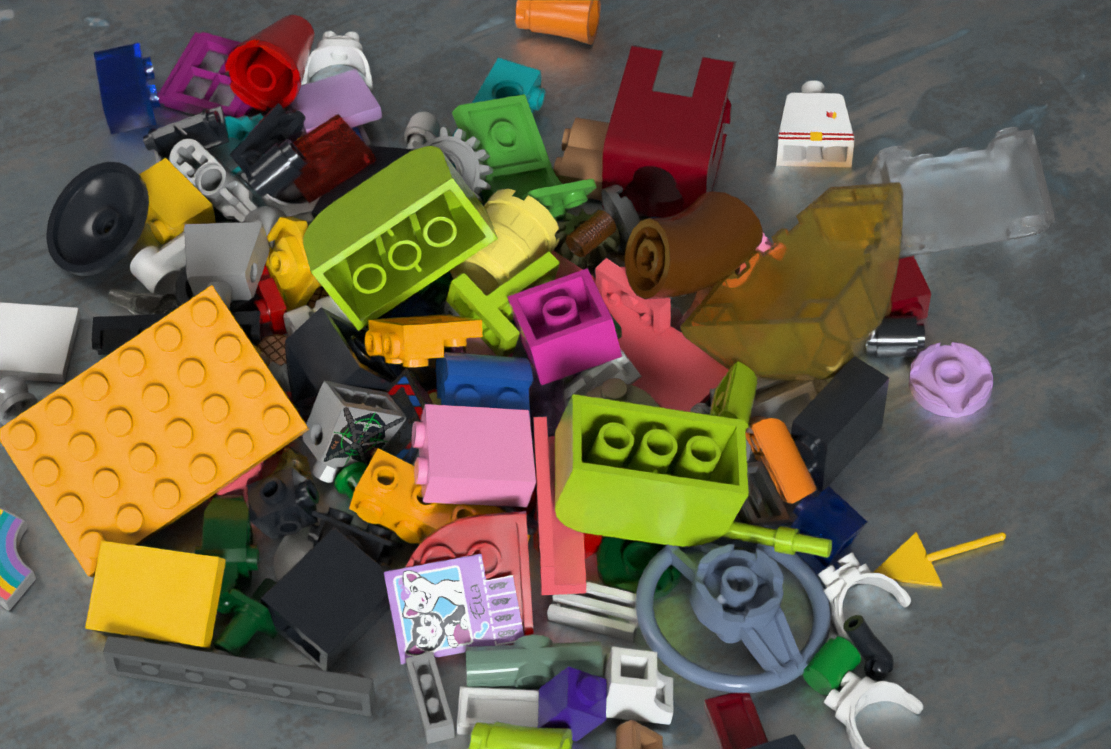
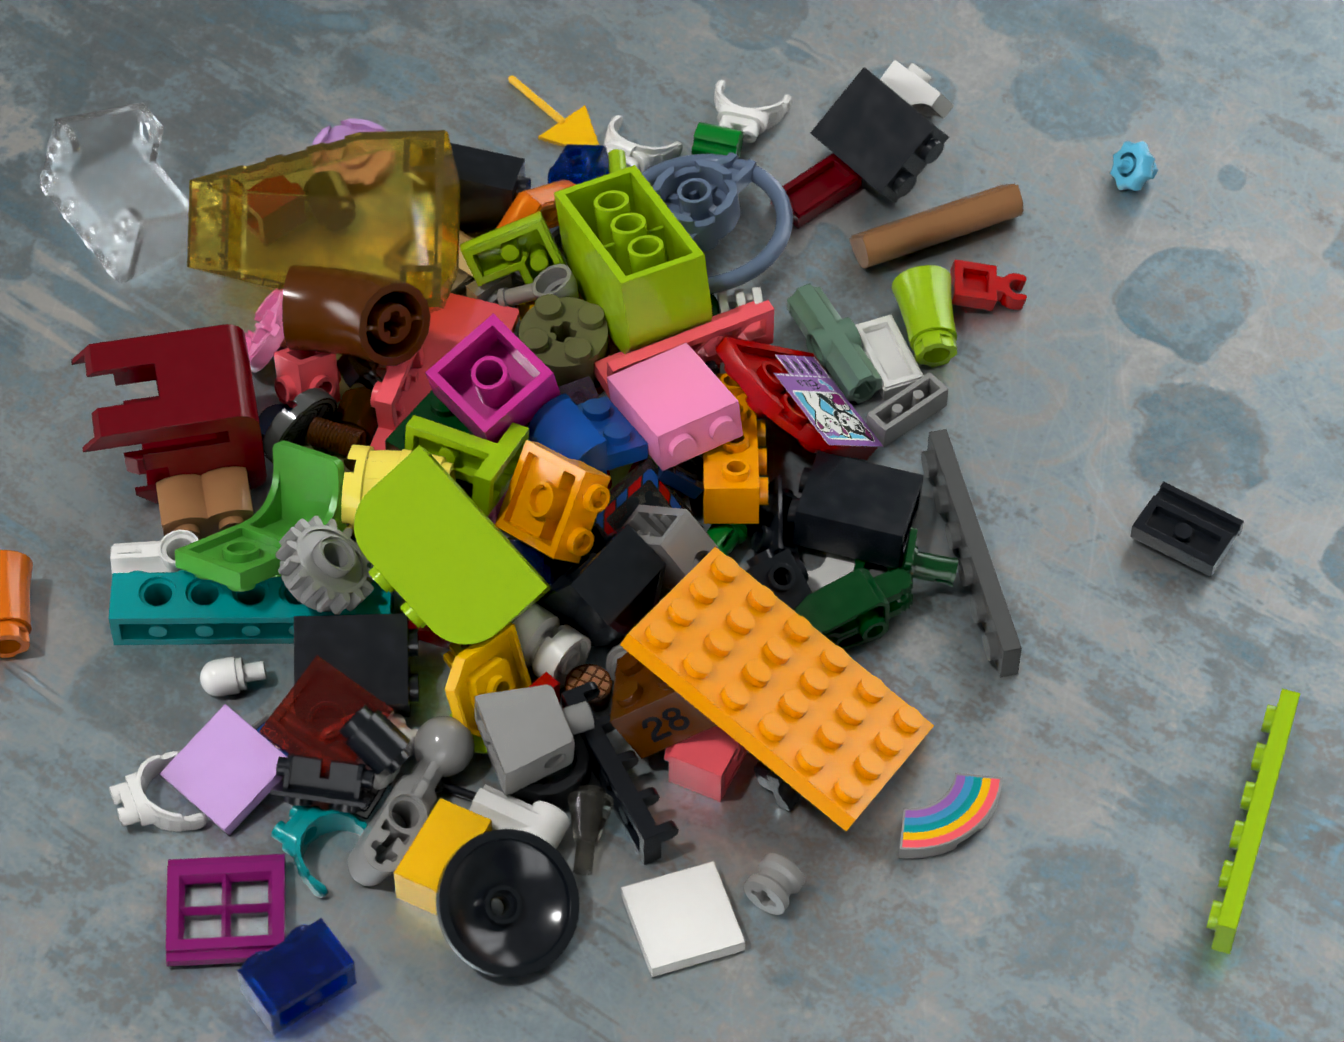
camera: 115 degrees left, 0 degrees up
yellow tile [85,541,226,648] -> none
black hinge [143,106,230,163] -> none
red cone [225,15,314,111] -> none
dark purple brick [538,666,607,742] -> none
white brick [603,647,673,725] -> none
white torso [776,81,854,167] -> none
black arm [843,615,894,681] -> none
none -> white piece [110,530,198,574]

